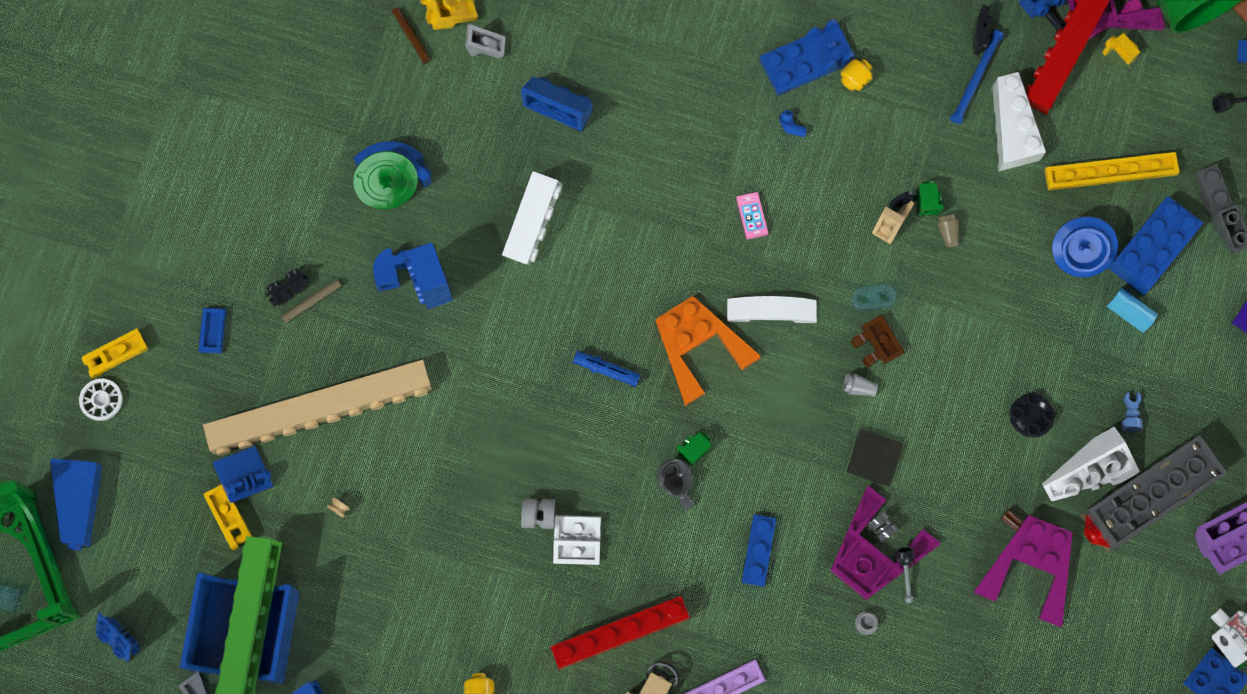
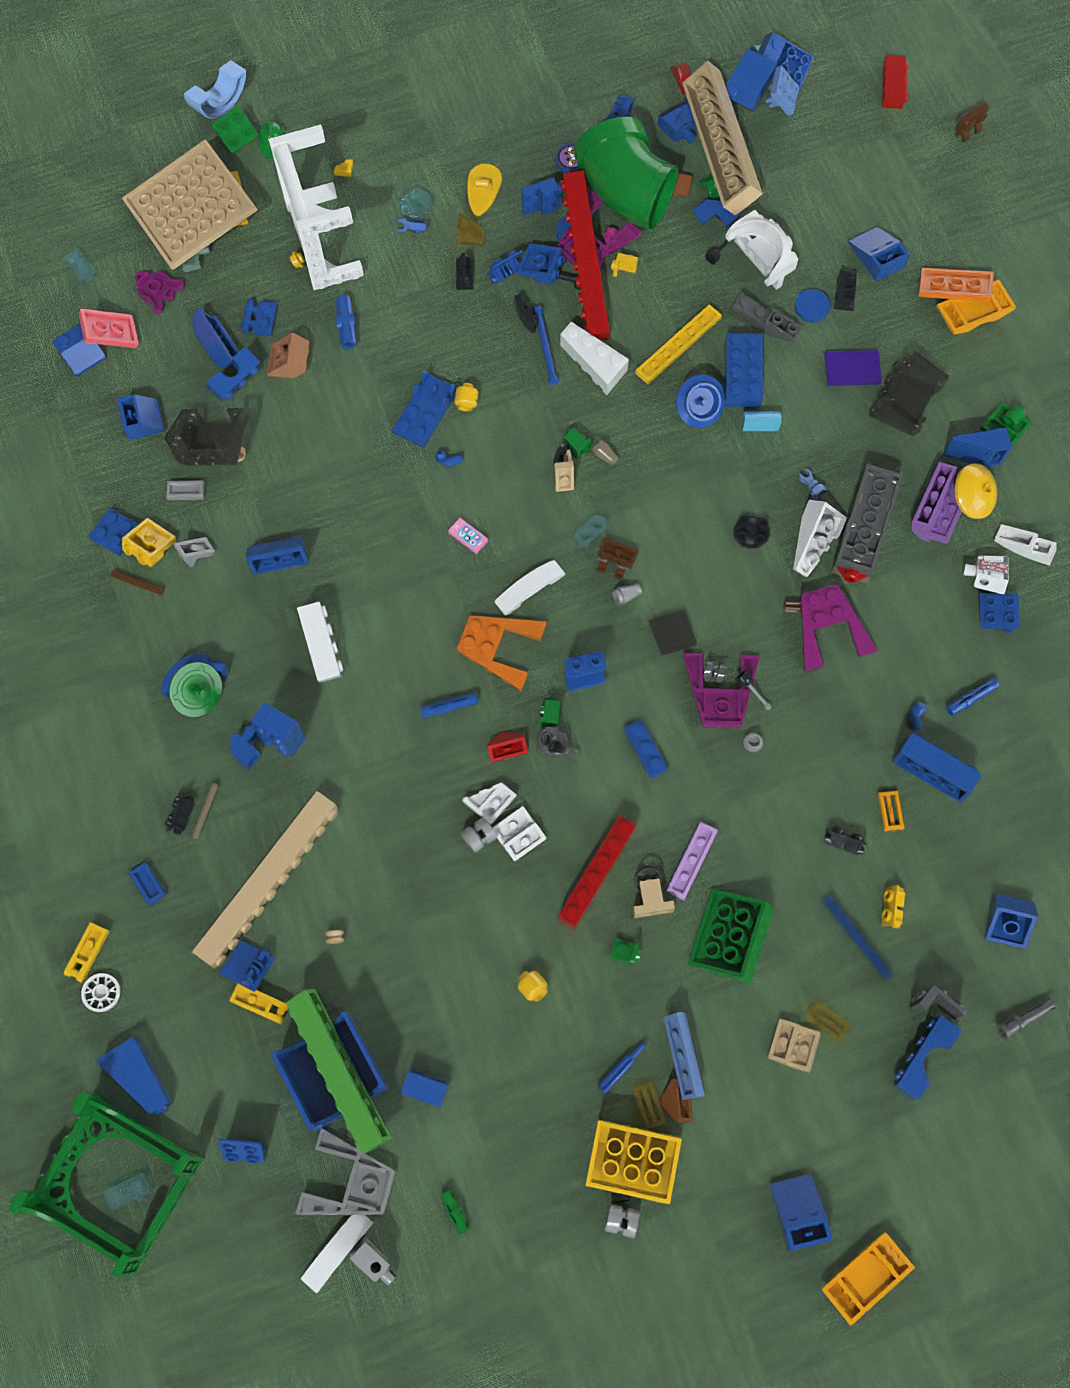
camera: 35 degrees left, 5 degrees down
none -> white wing [462,782,516,825]
none -> red slope [487,731,528,763]
none -> blue panel [564,651,607,692]

